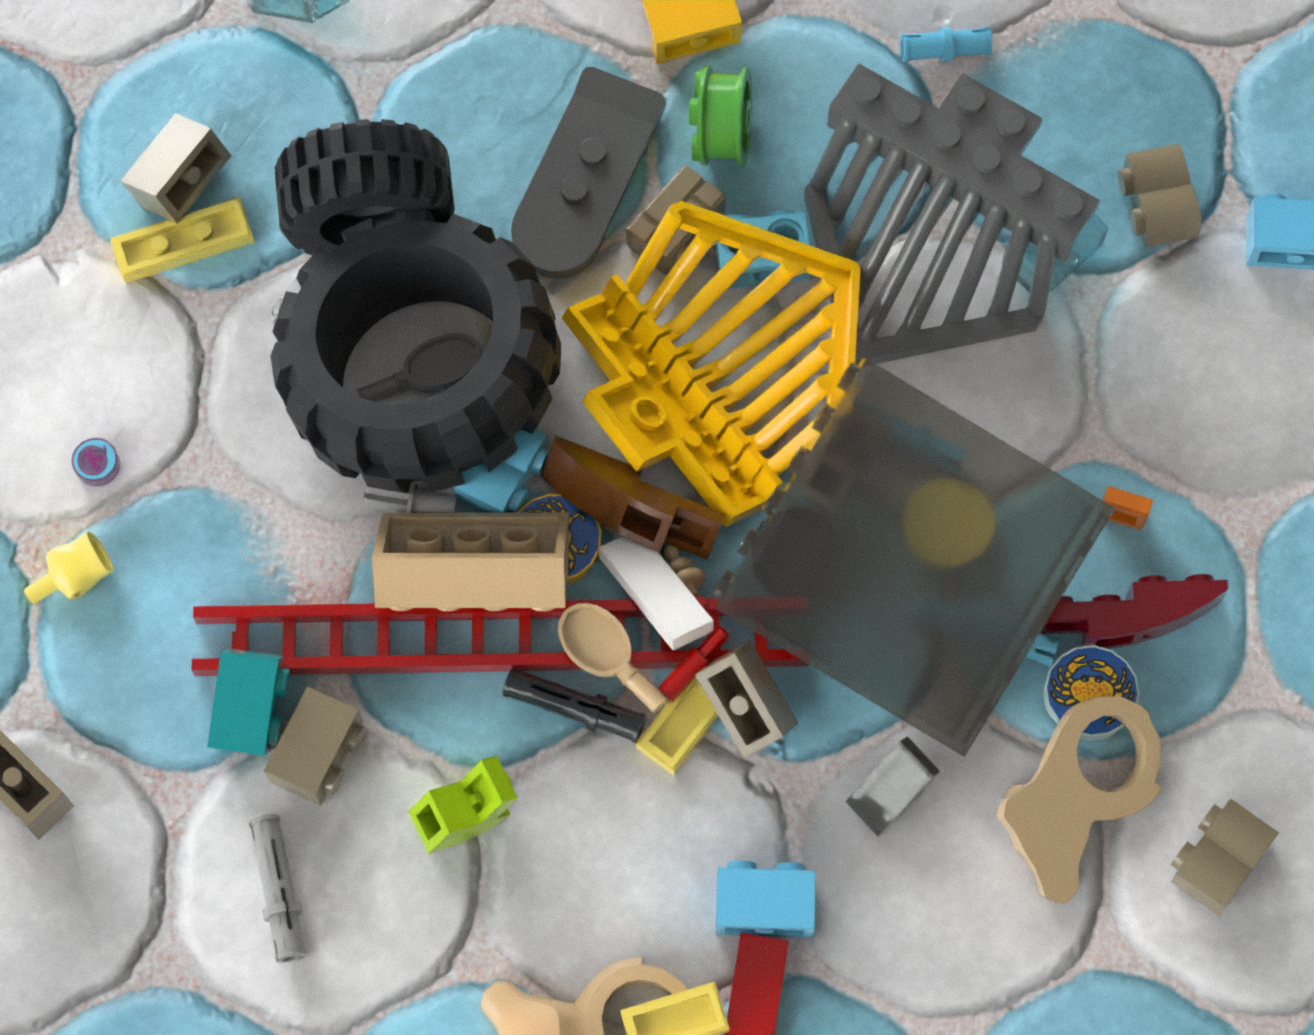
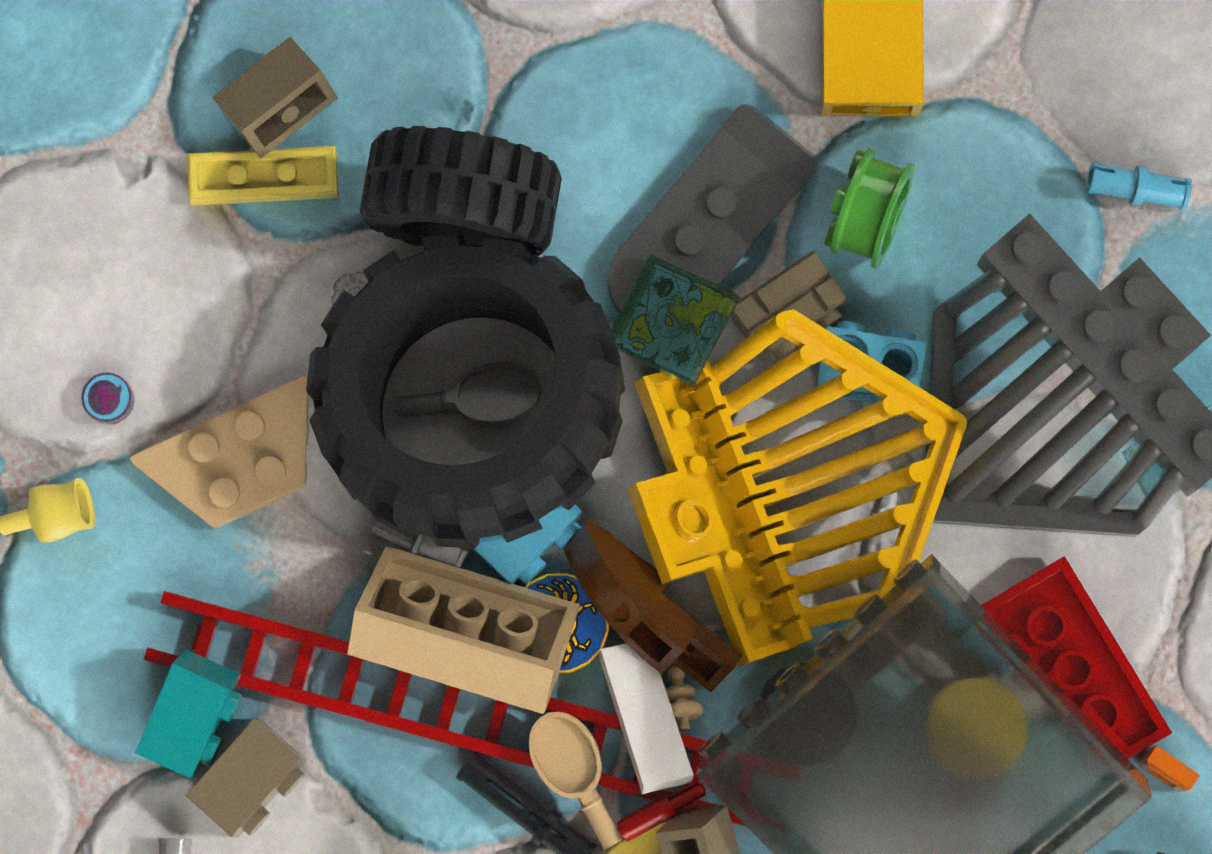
camera: 20 degrees right, 10 degrees up
none -> tan wing [129,375,309,529]
none -> clear green tile [611,255,740,387]
none -> red wing [977,556,1172,759]

